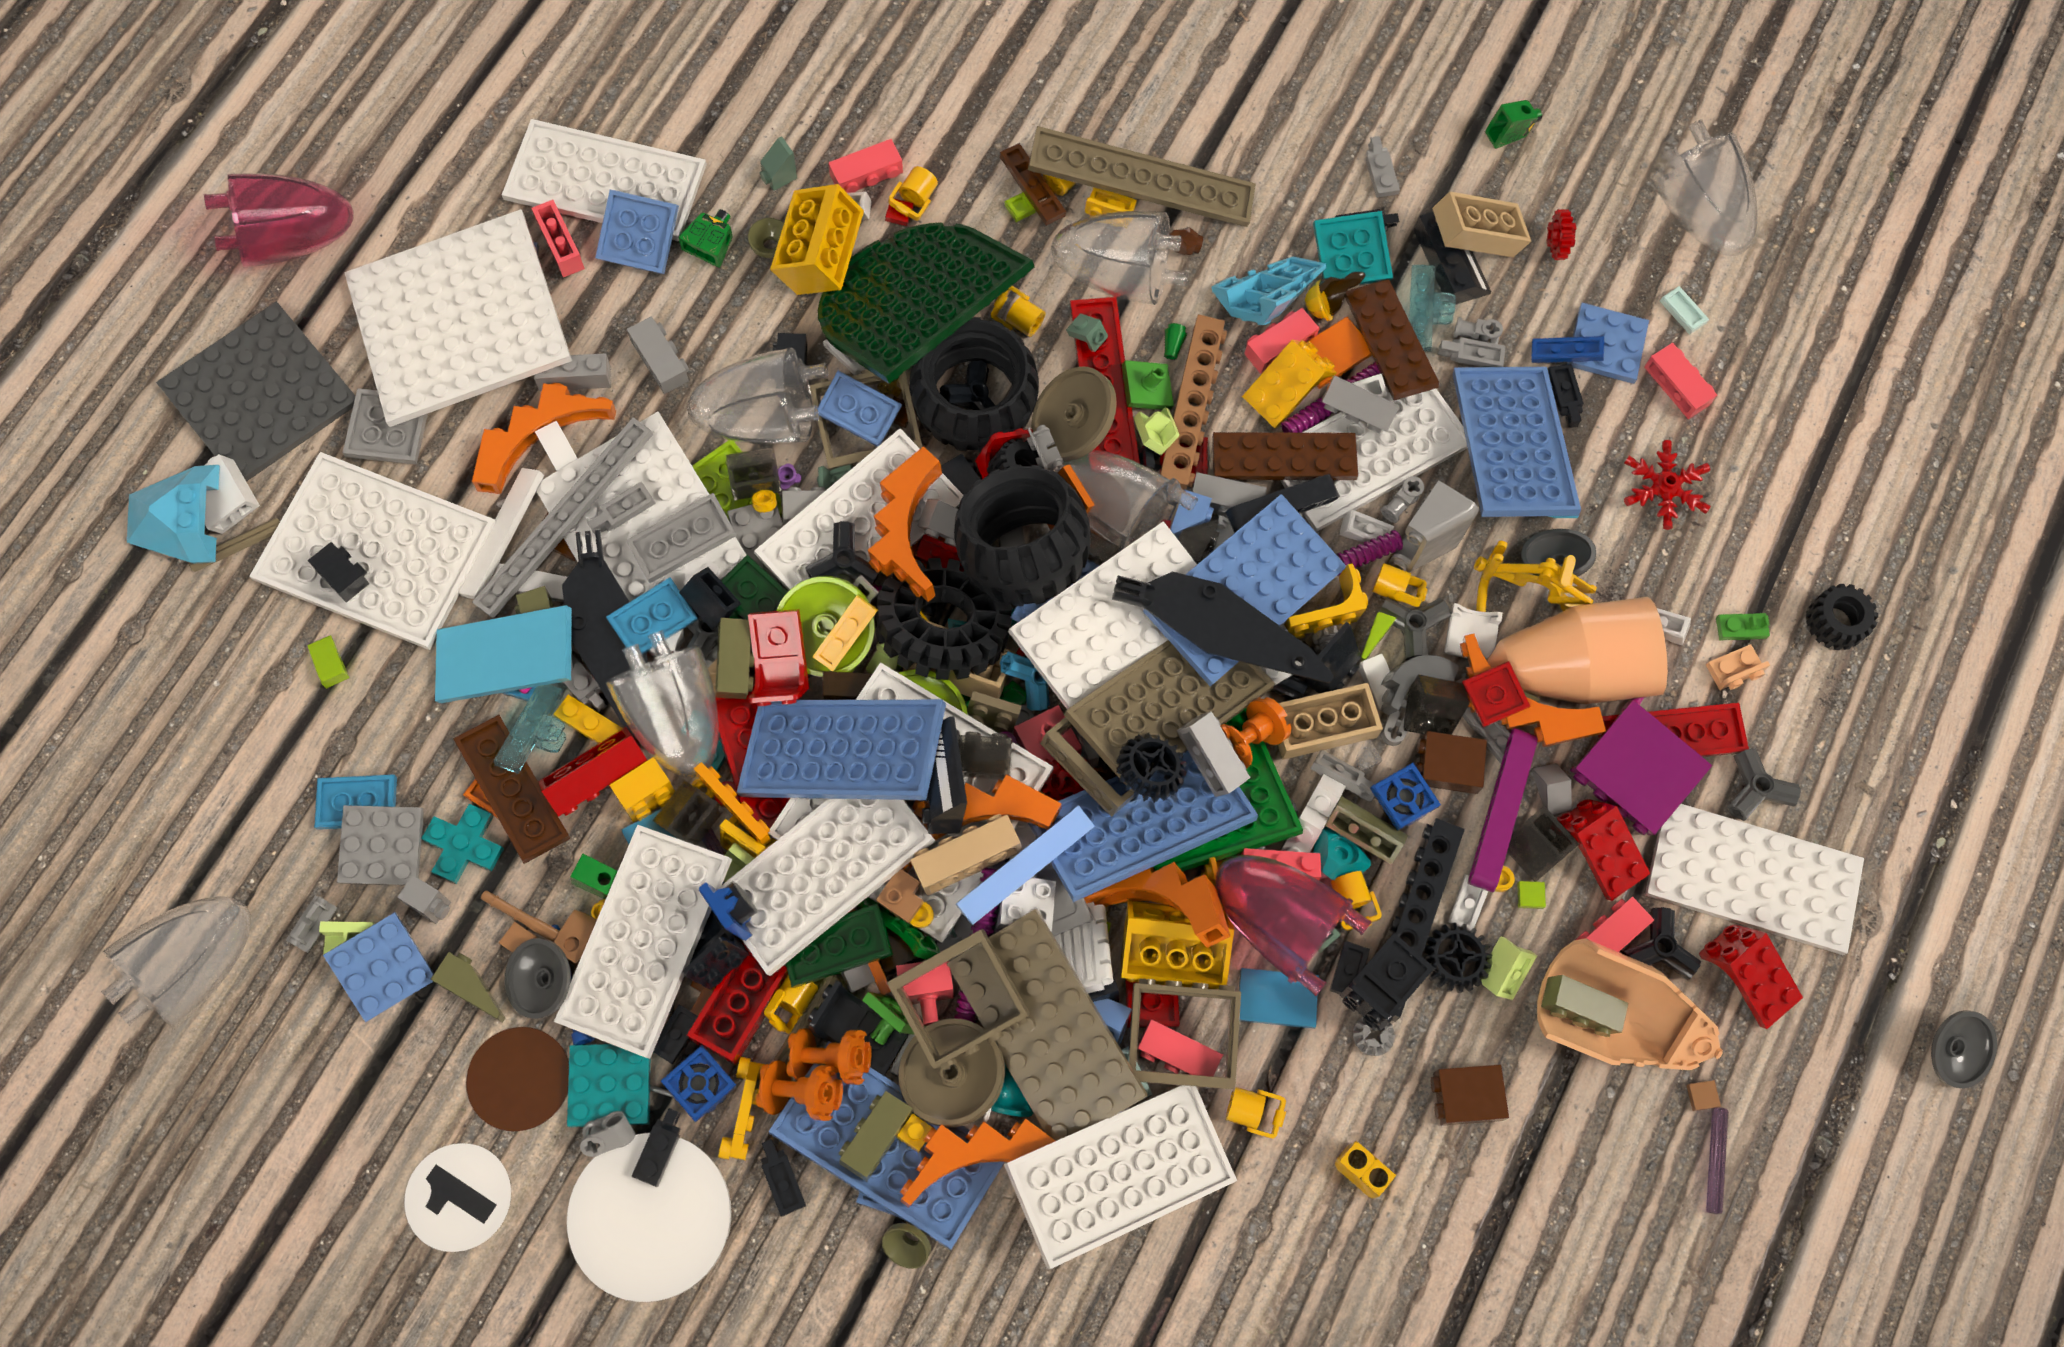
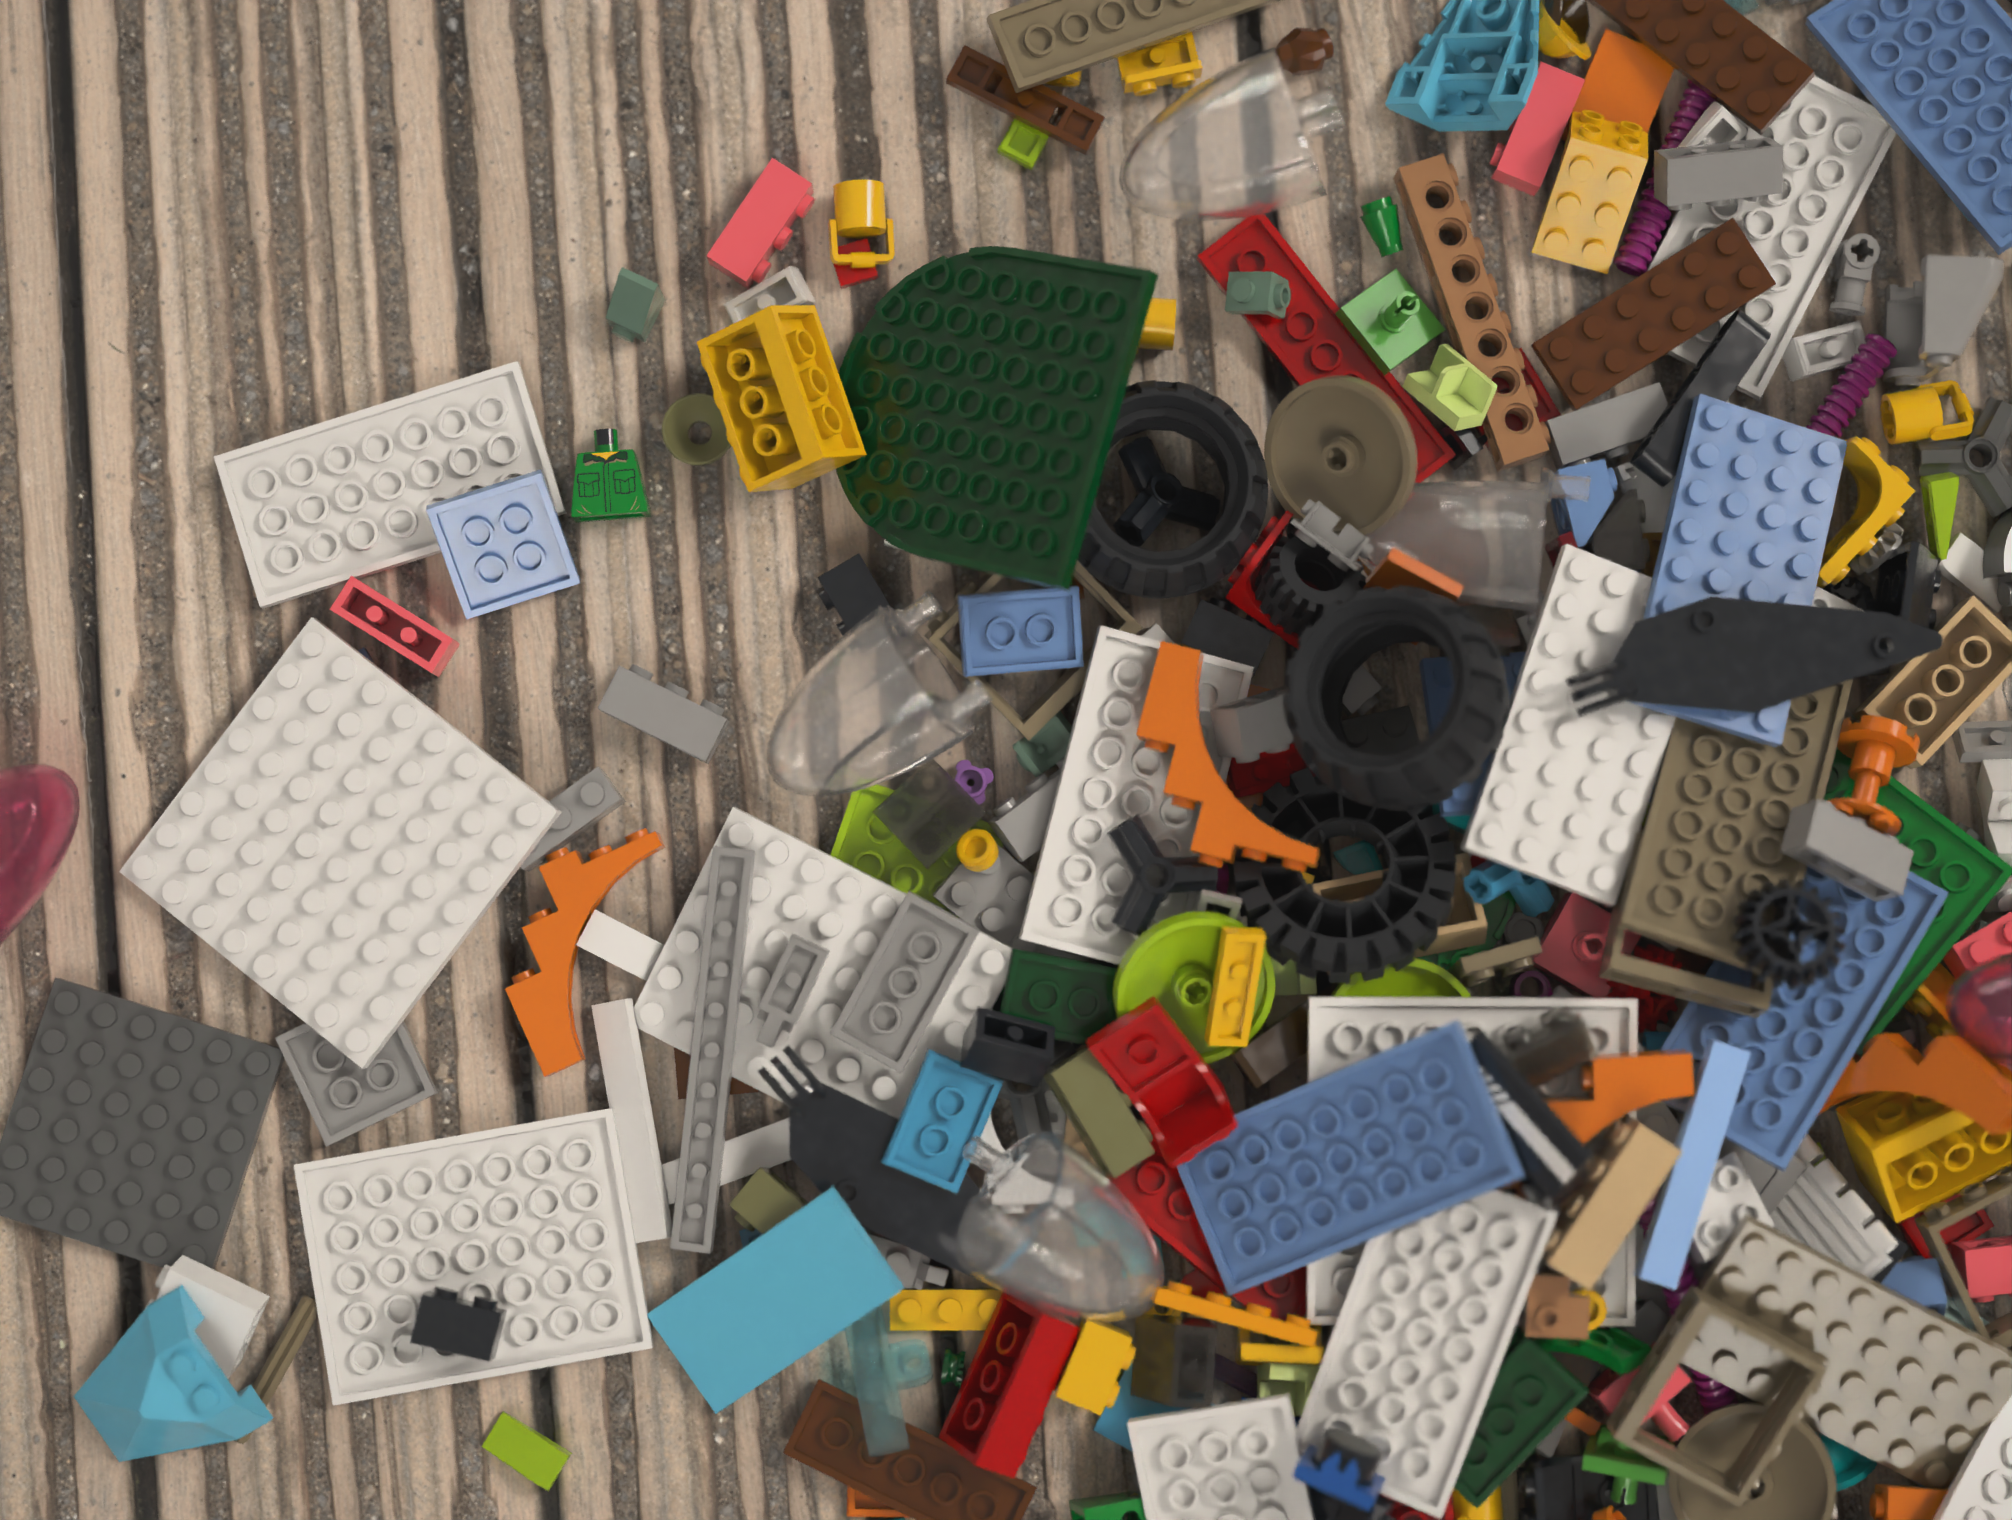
camera: 30 degrees left, 15 degrees up
none -> dark green bush [940,1348,966,1387]

